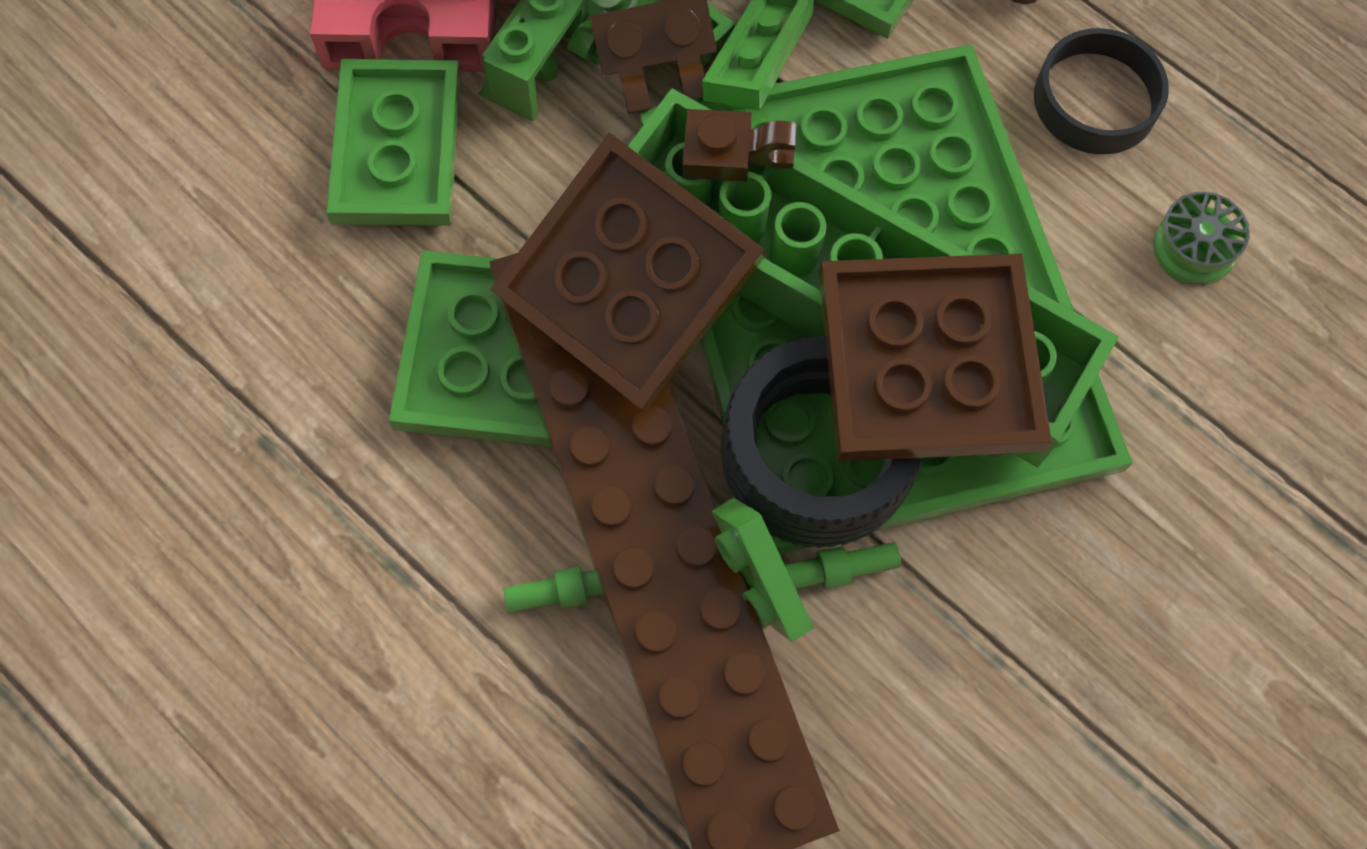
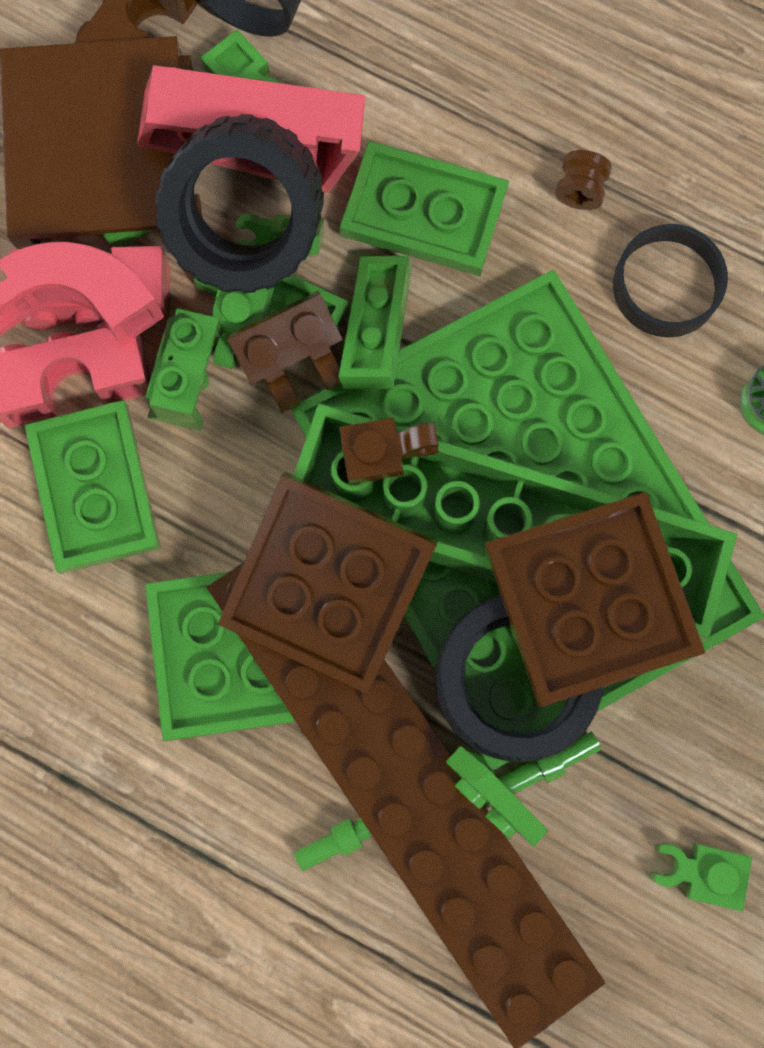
camera: 10 degrees left, 10 degrees up
none -> bright green plate [649,843,752,912]

